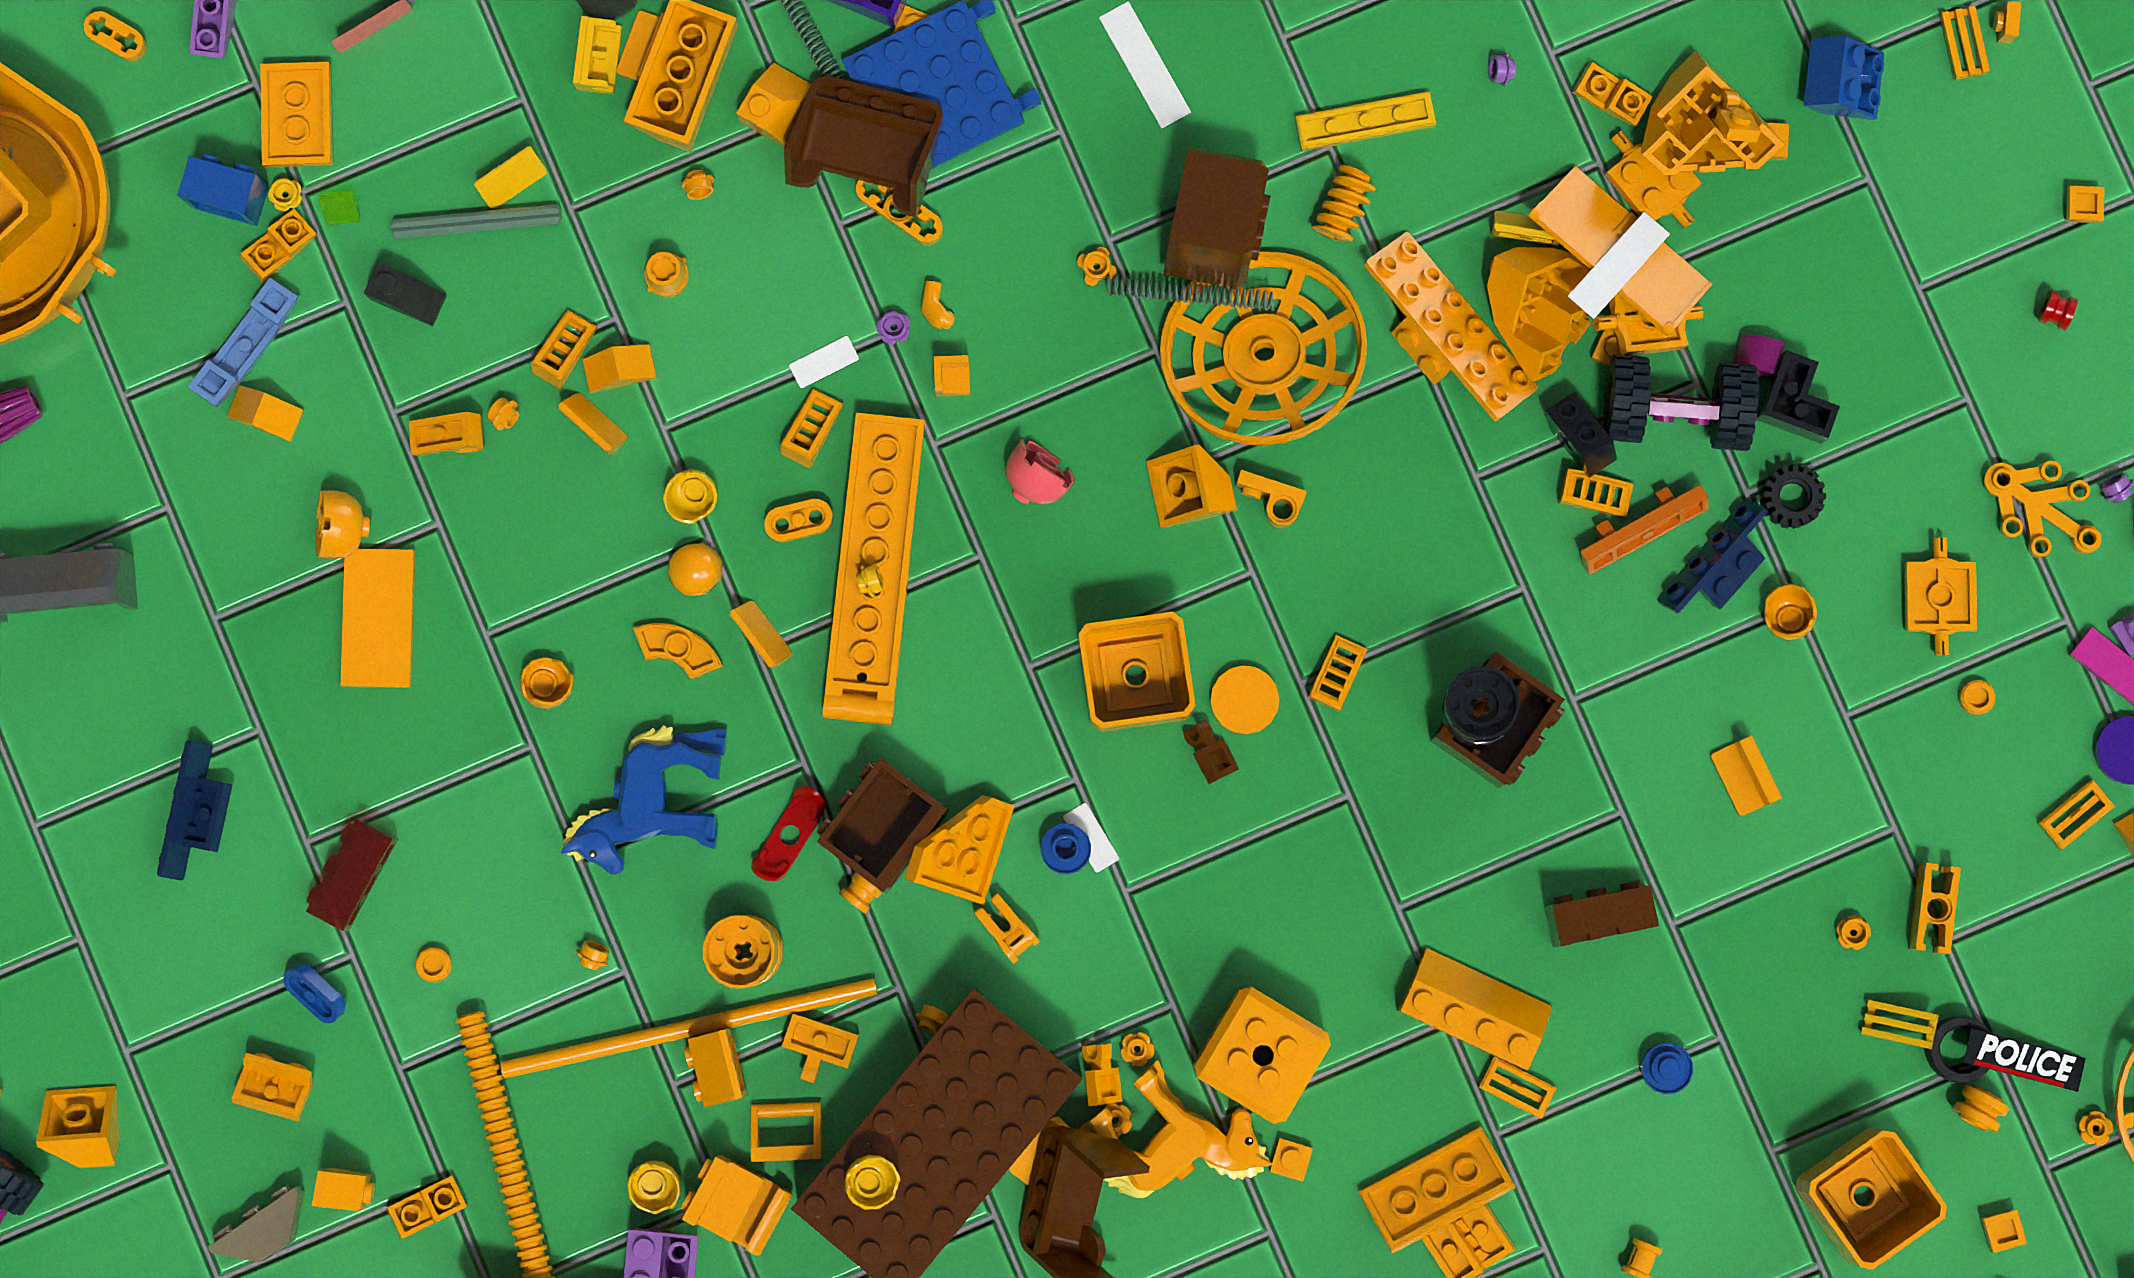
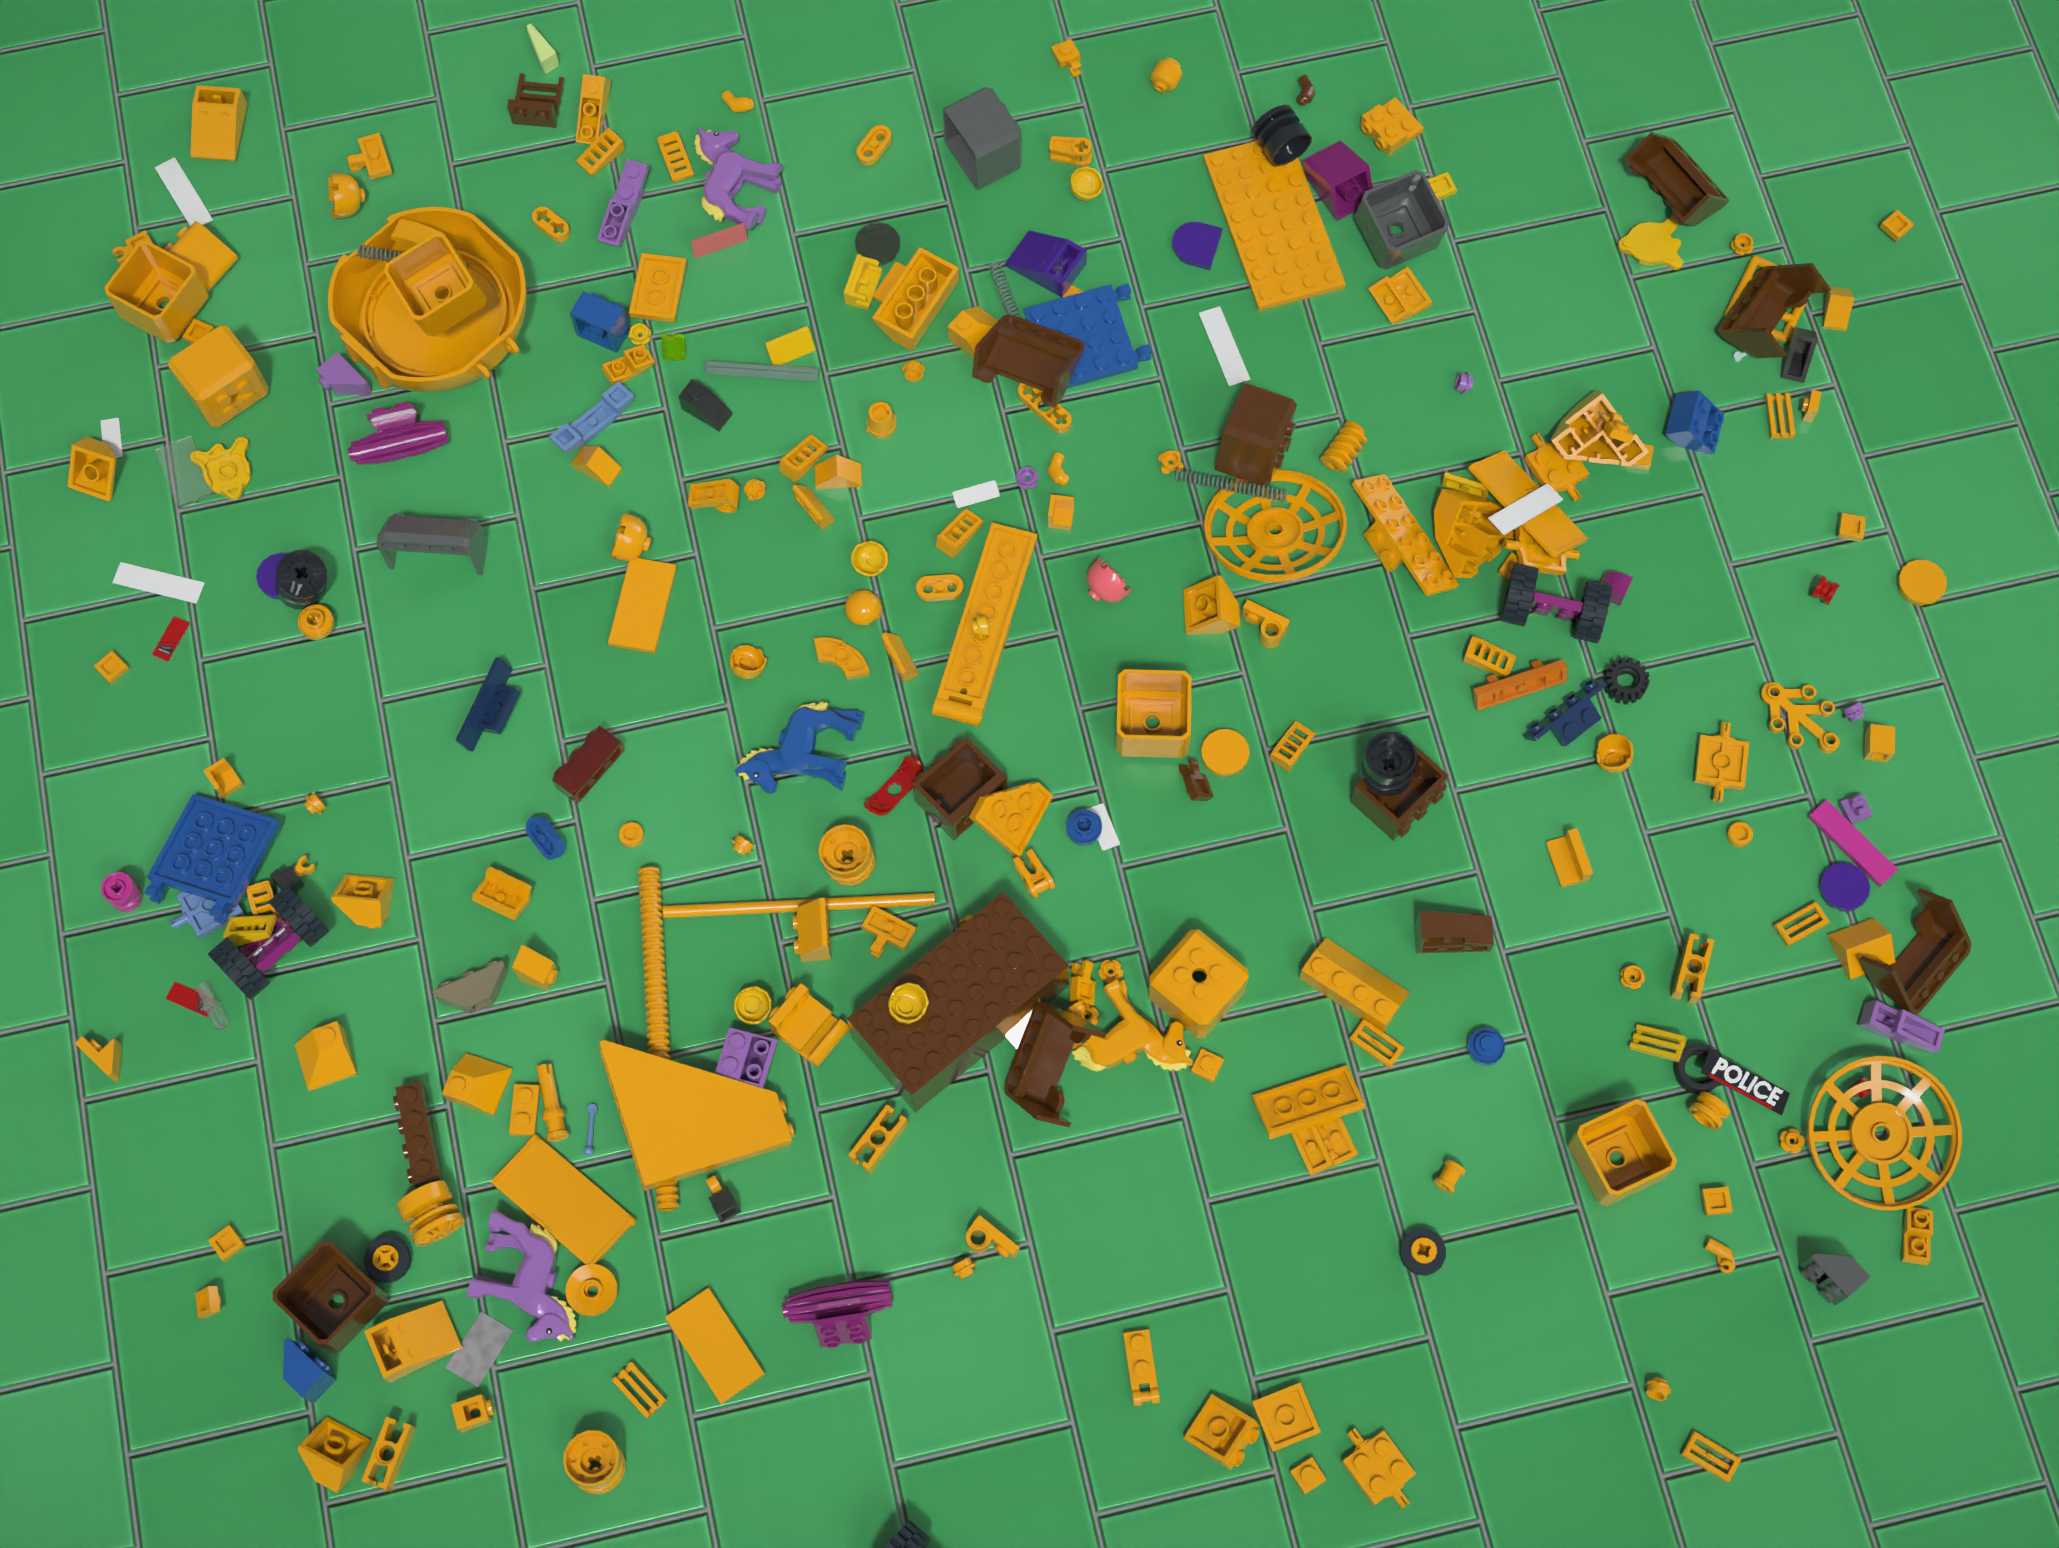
camera: 10 degrees right, 15 degrees down
light orange slope [386,1176,467,1240] -> none
light orange tile [751,1102,823,1162] -> none
light orange wheel [839,872,883,914] -> none
yellow tile [1295,91,1436,151] -> none
black brick [1545,392,1617,478] -> none
light orange slope [1571,62,1653,126] -> none
black brick [1757,350,1840,444] -> none

